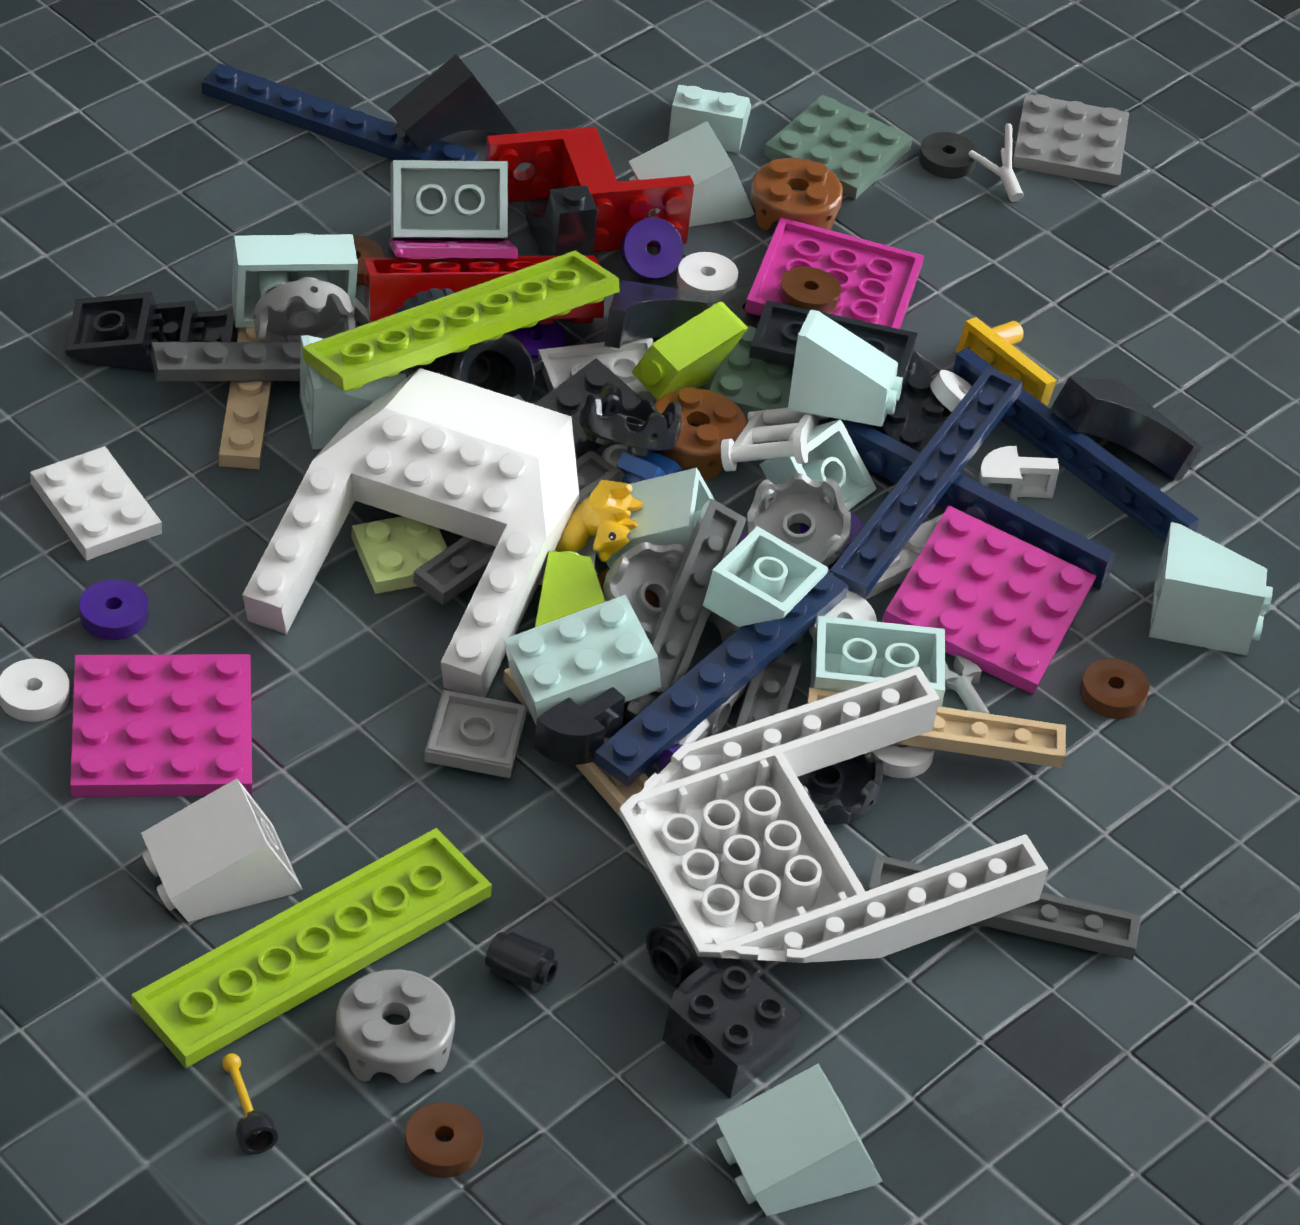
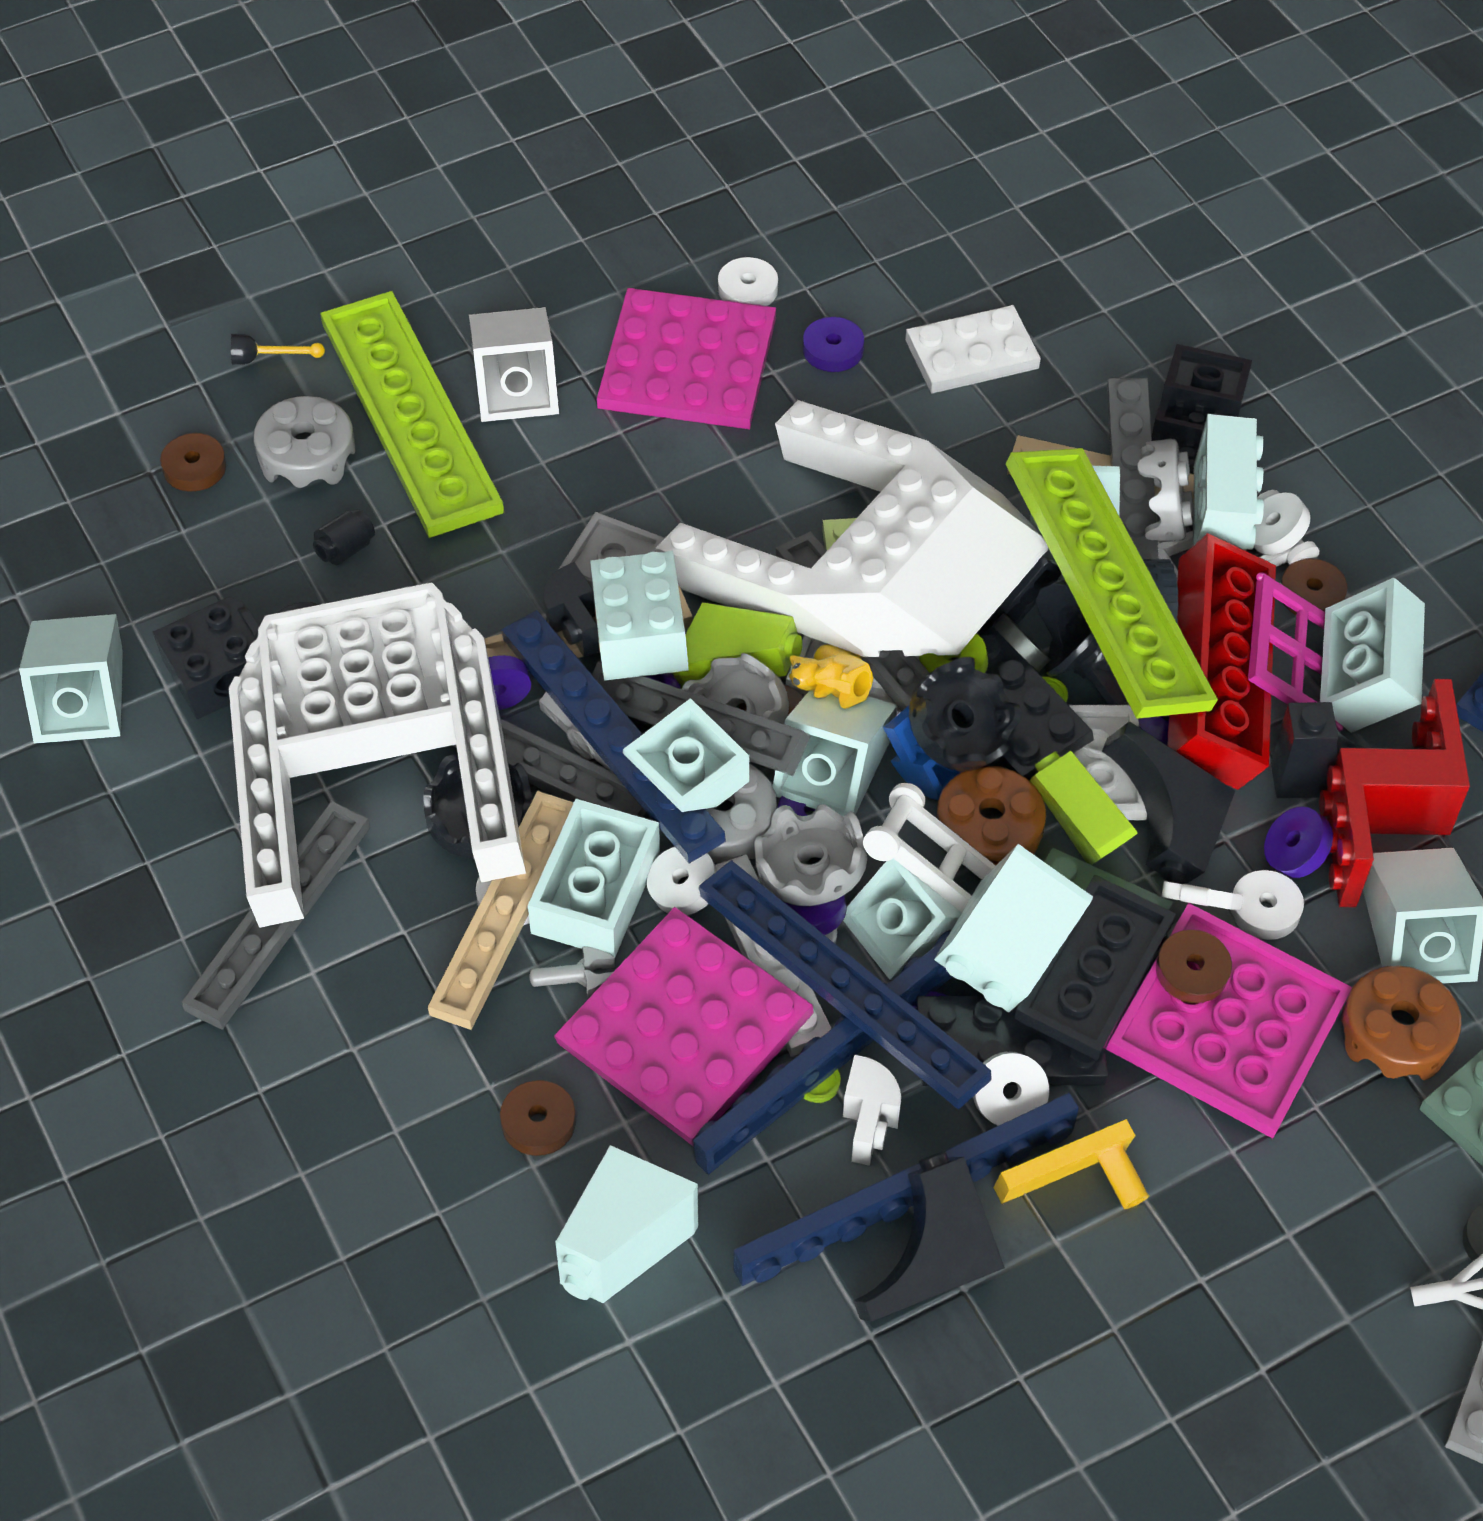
camera: 110 degrees right, 10 degrees up
none -> white piece [1161,881,1243,911]

